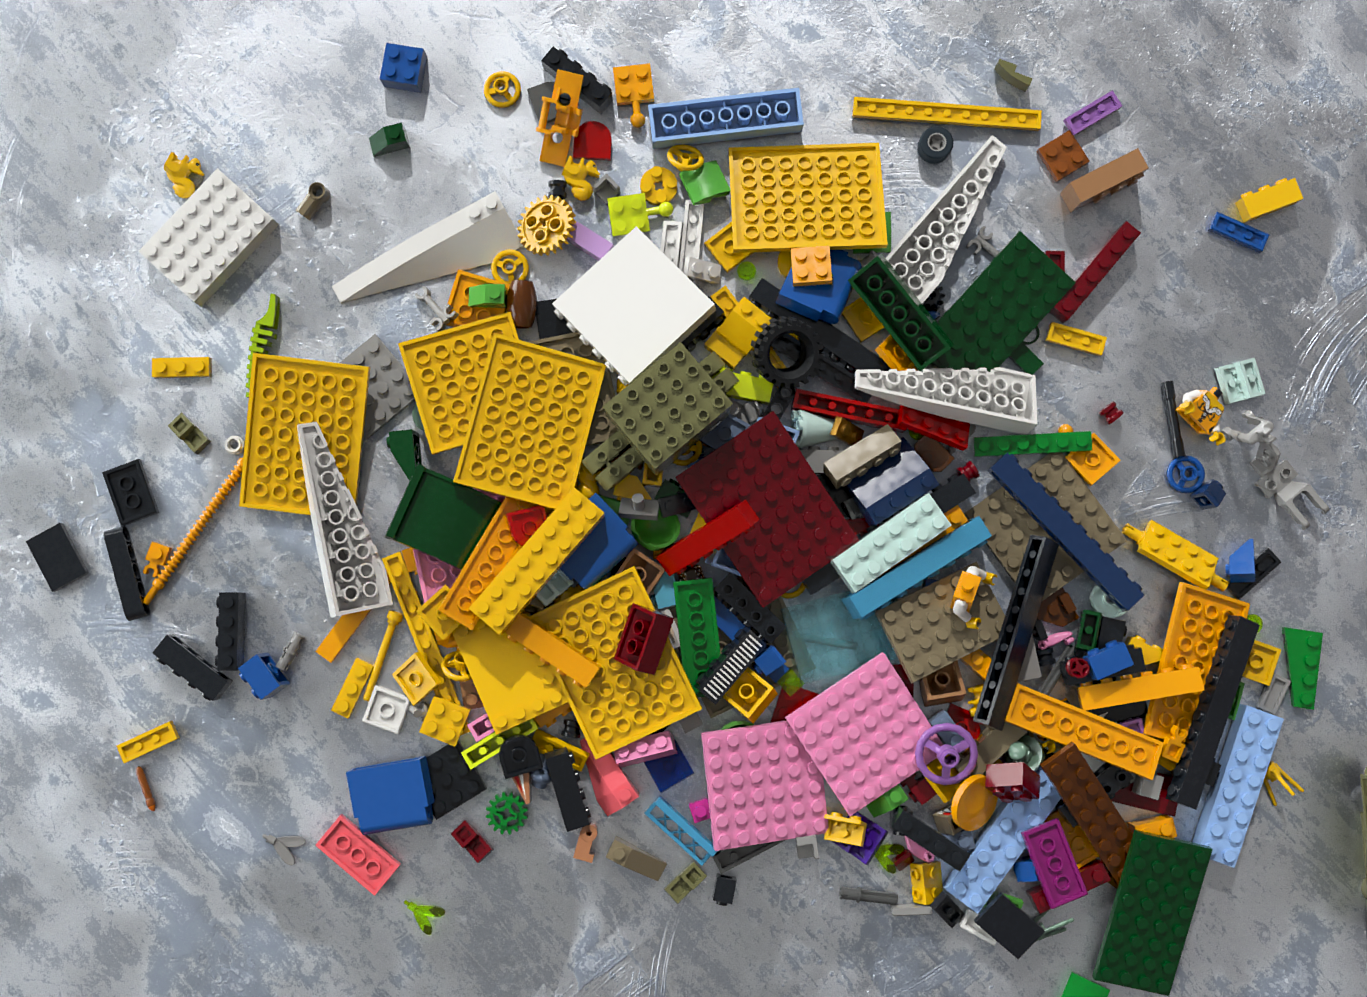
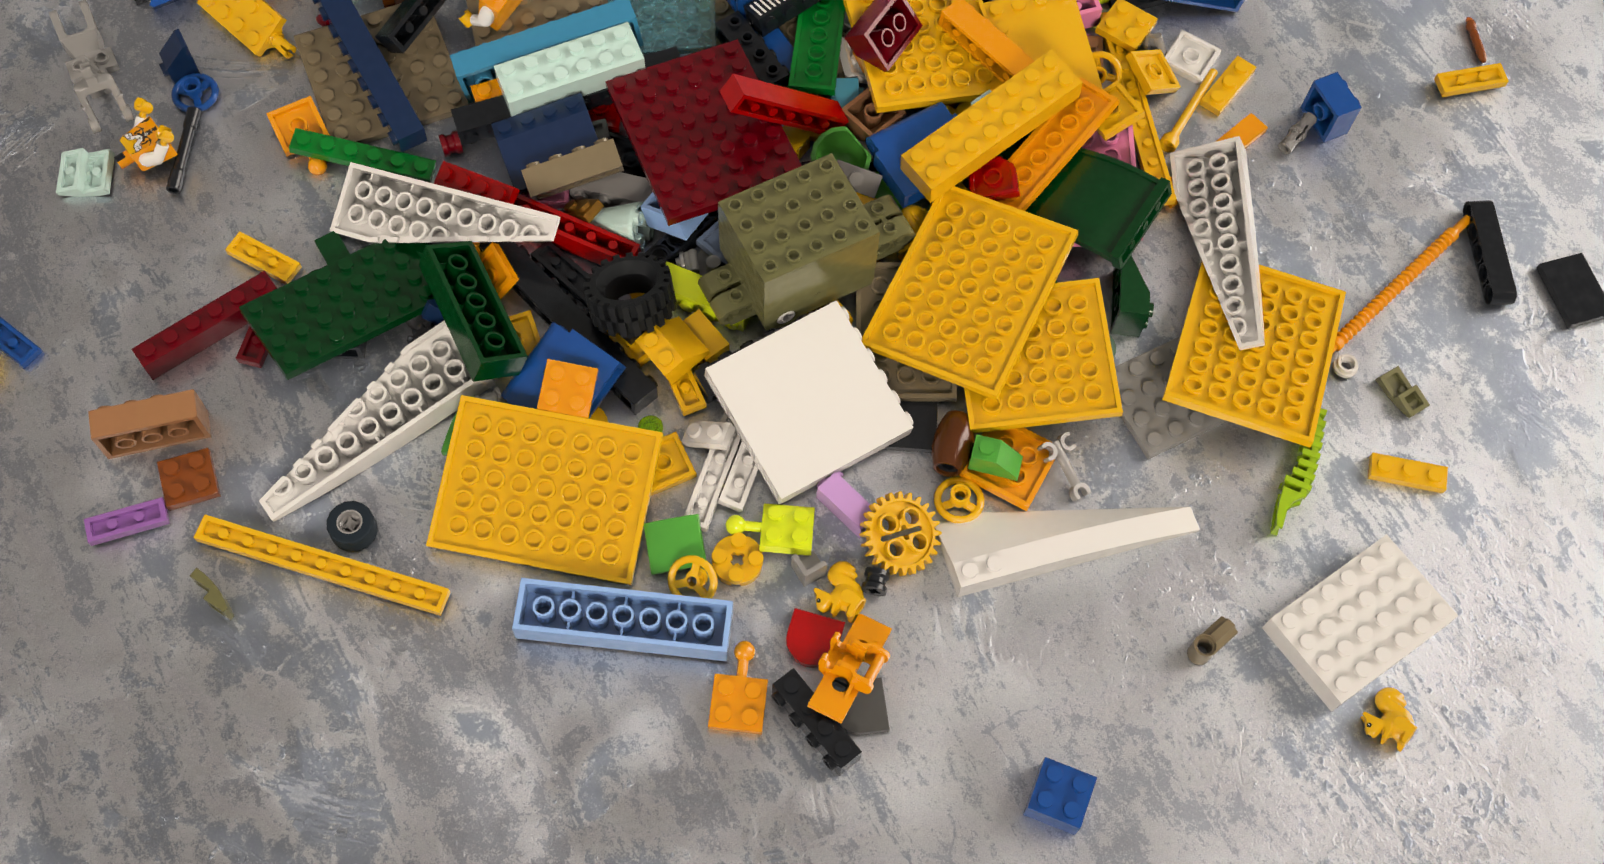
camera: 170 degrees left, 20 degrees down
black tile [102,459,159,526] -> none
light orange plate [143,541,172,578] -> none
black brick [152,634,233,701] -> none
black brick [215,592,246,671] -> none
dark green slope [369,122,410,157] -> none
yellow piece [484,71,521,108] -> none
reddish brown plate [914,435,955,472] -> none
light grey bar [966,226,999,258] -> none
dark red wheel [1099,401,1124,425] -> none

